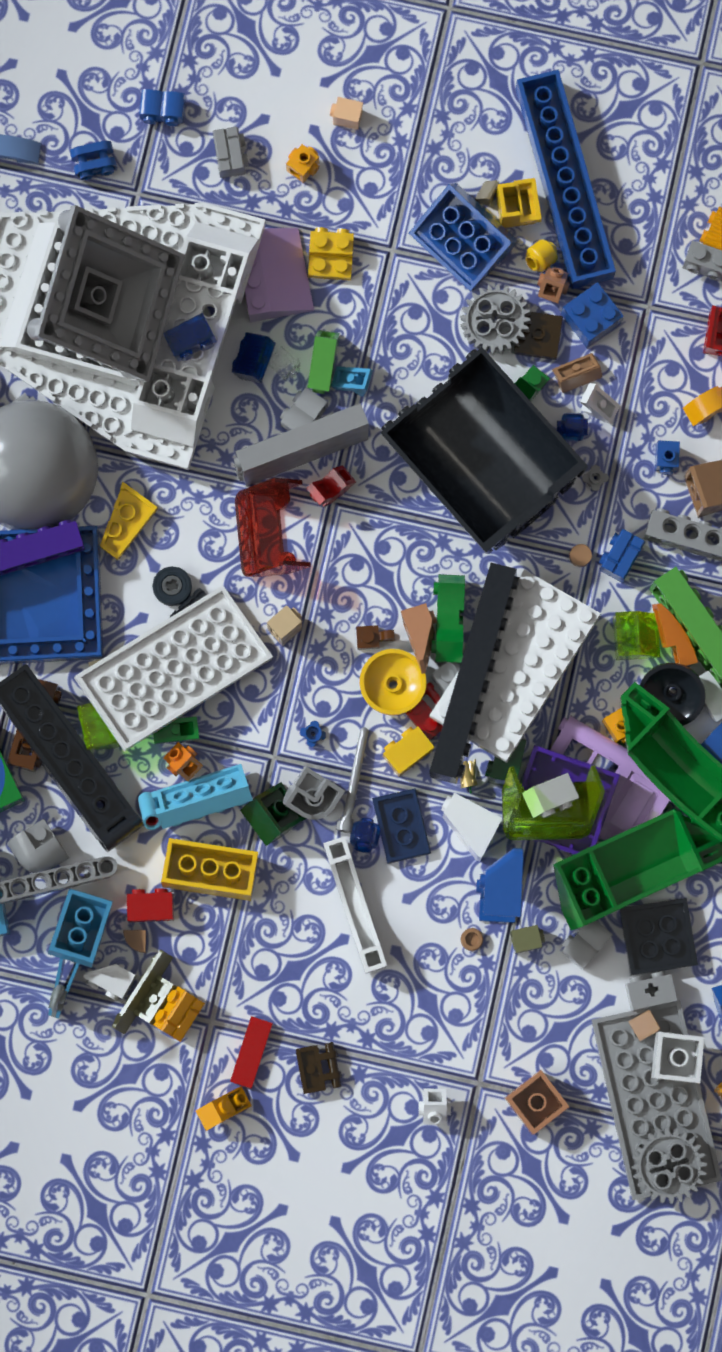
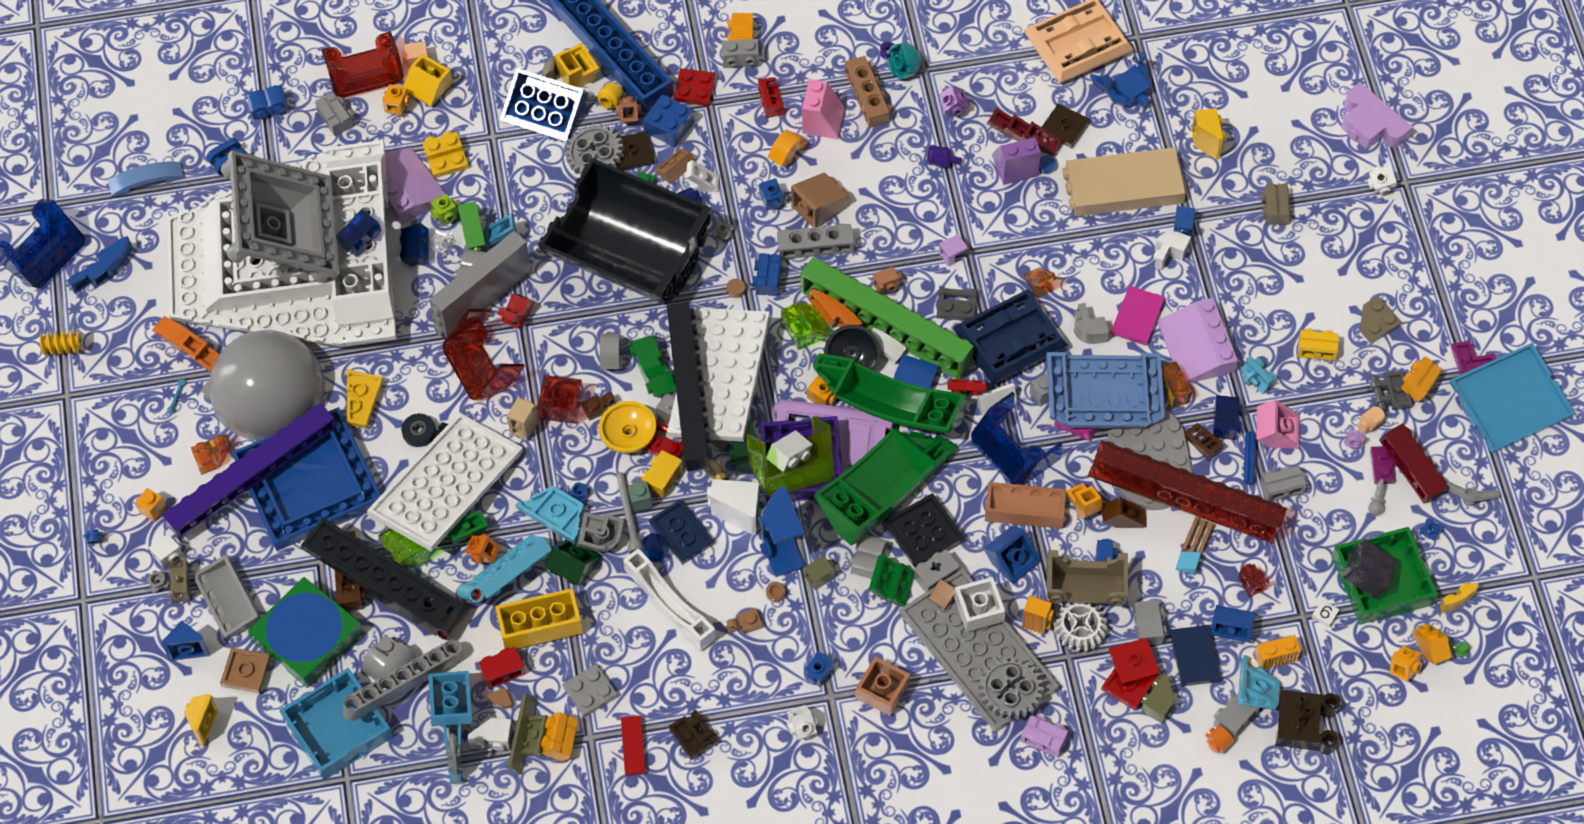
camera: 20 degrees left, 20 degrees down
light orange slope [196,1086,252,1131] -> none
nougat slope [401,603,437,674] -> none
none -> clear red windscreen [321,31,404,98]
none -> yellow slope [403,54,453,107]
none -> lime brick [430,194,458,227]
none -> medium azure wing [515,485,585,544]
none -> clear red brick [537,375,583,424]
none -> light grey plate [562,664,618,718]
none -> light grey brick [600,332,621,369]
none -> sand green brick [628,481,652,513]
none -> red plate [674,68,716,106]
none -> medium nougat plate [726,608,763,634]
none -> blue brick [804,651,834,687]
none -> green slope [868,554,914,607]
none -> lavender brick [1021,715,1068,758]

